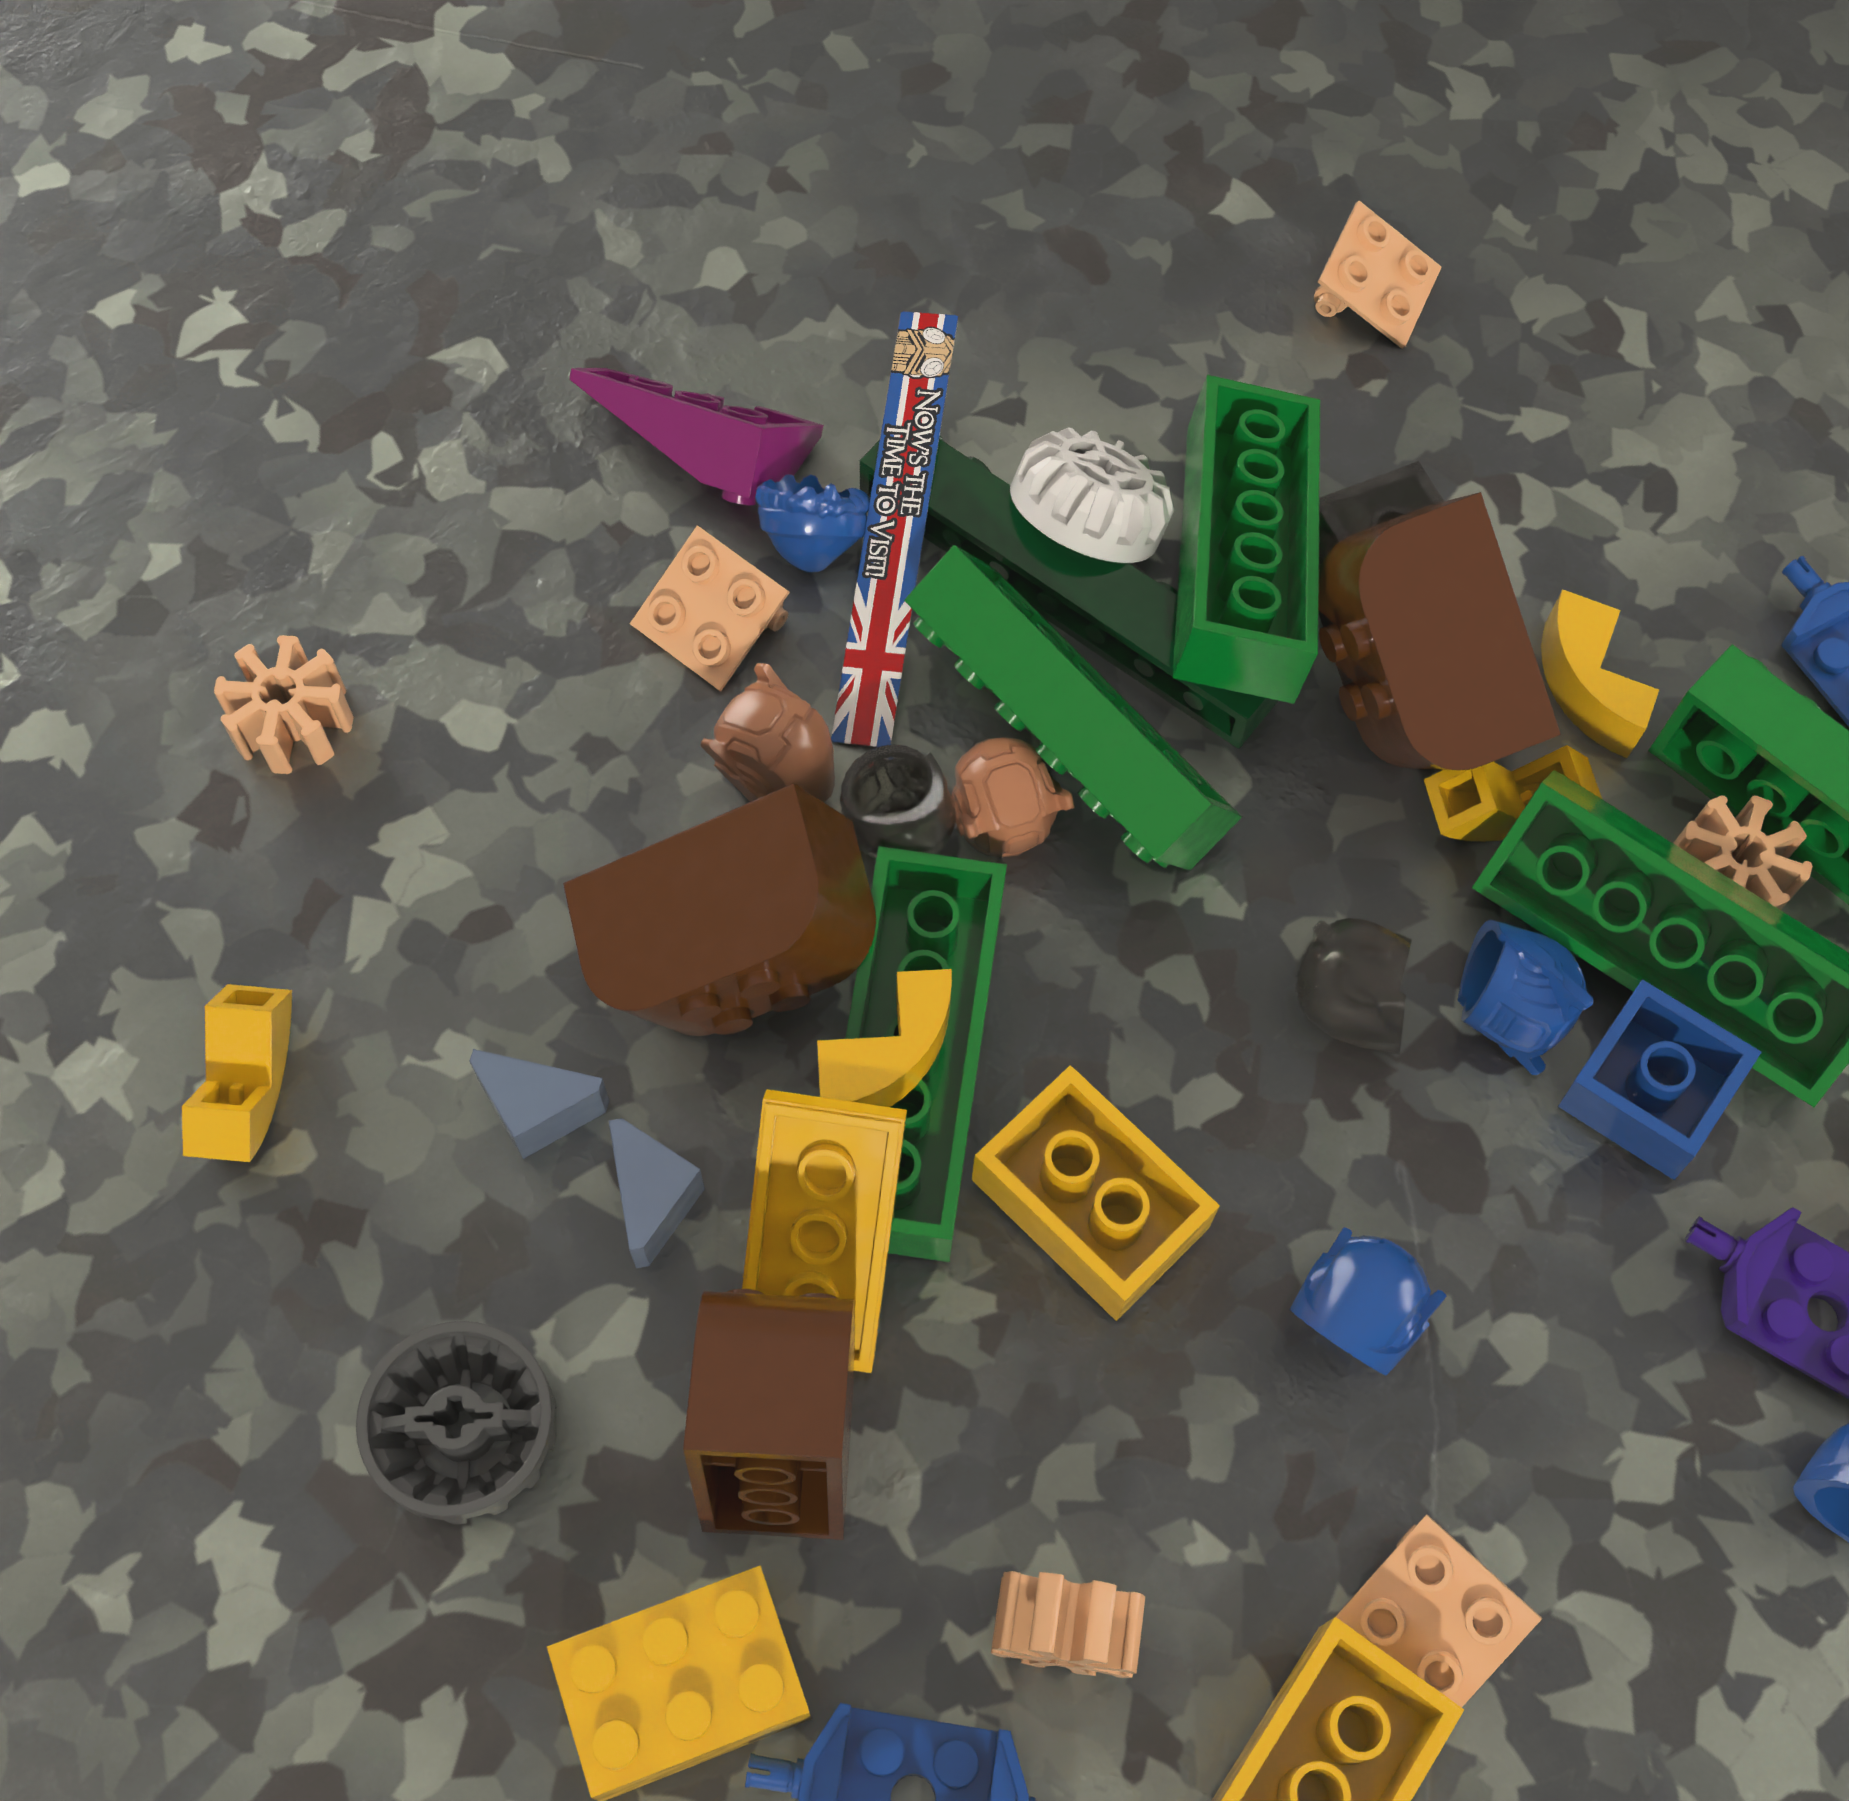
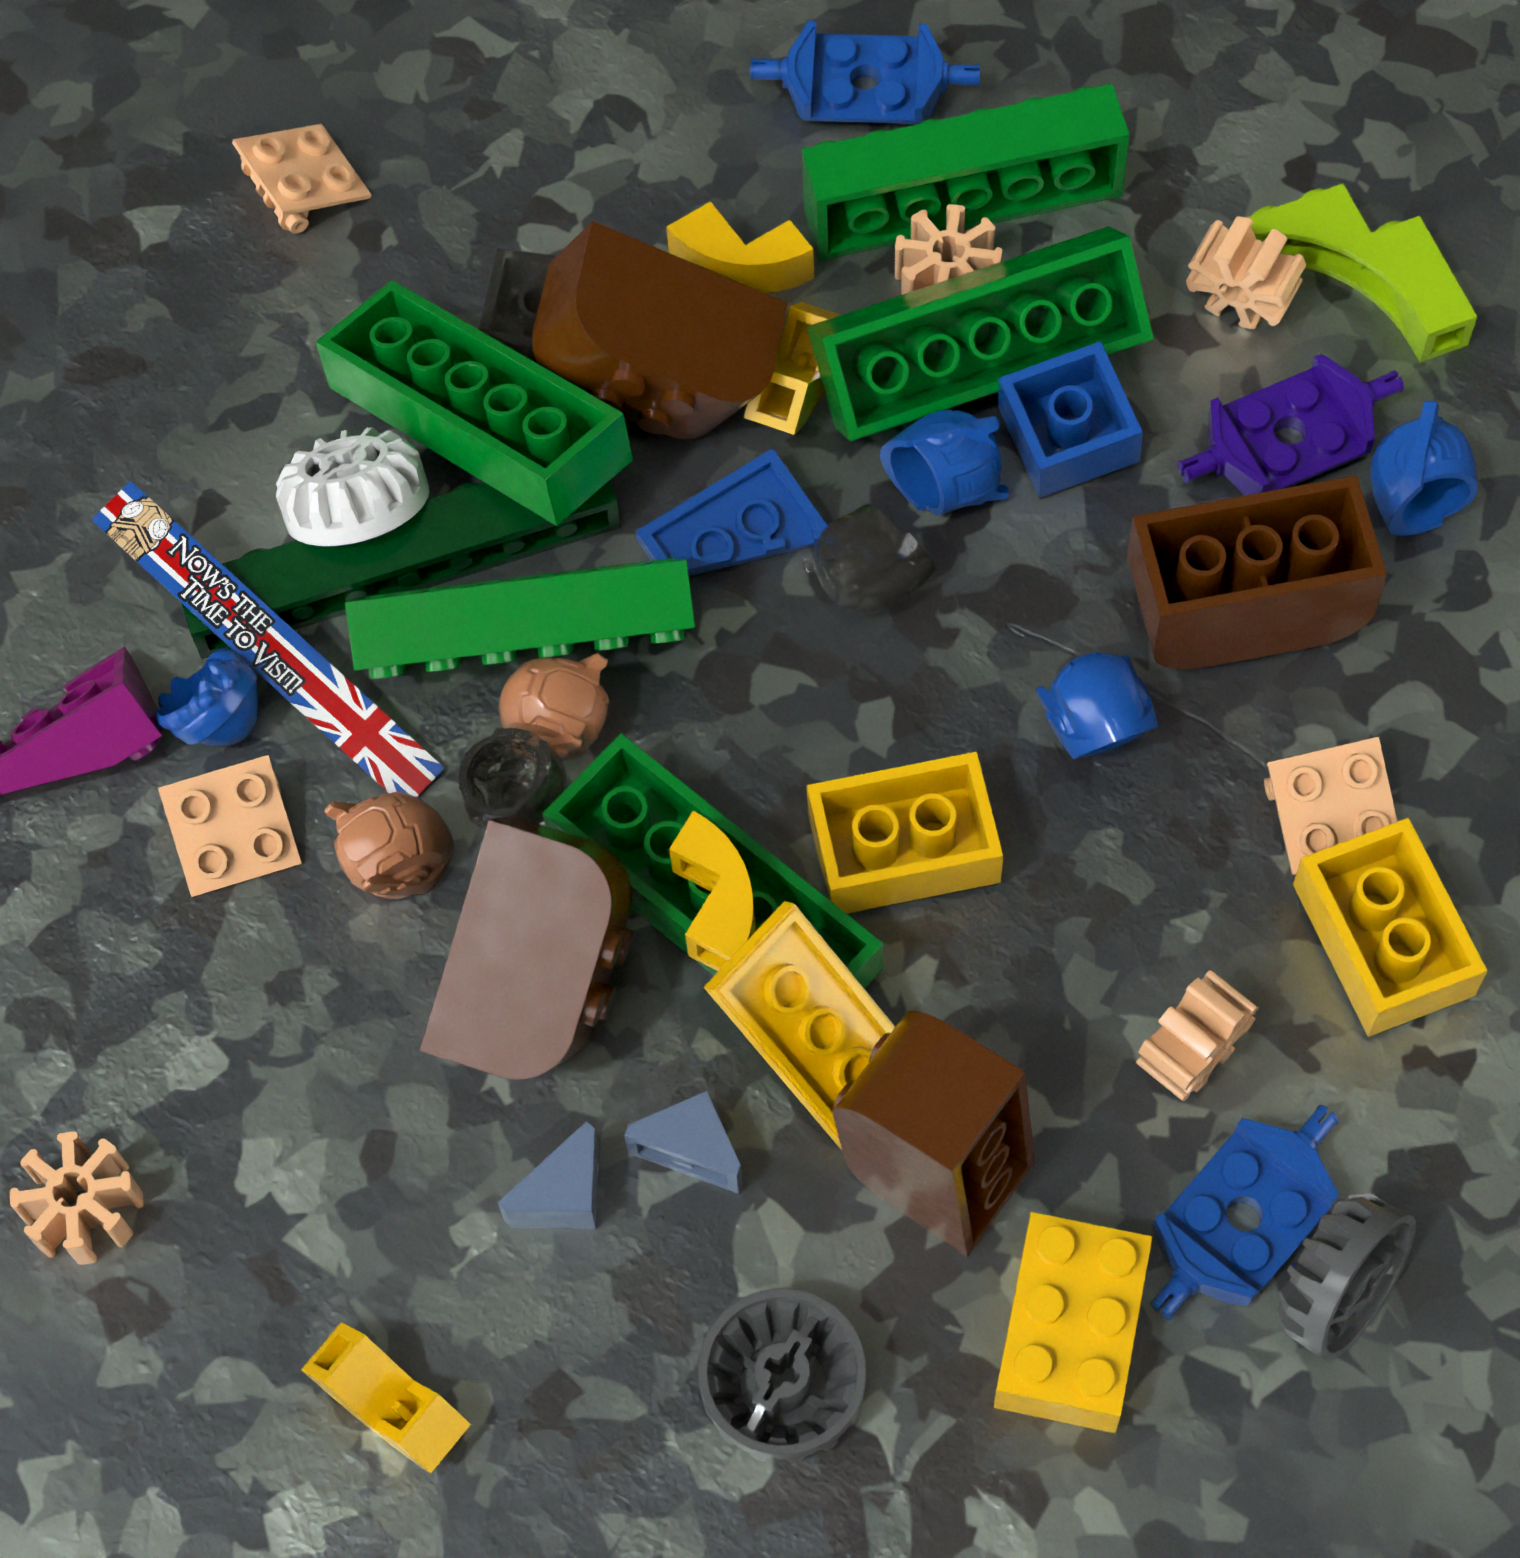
camera: 50 degrees left, 0 degrees up
none -> blue wing [635,448,834,576]
none -> reddish brown brick [1127,475,1387,670]

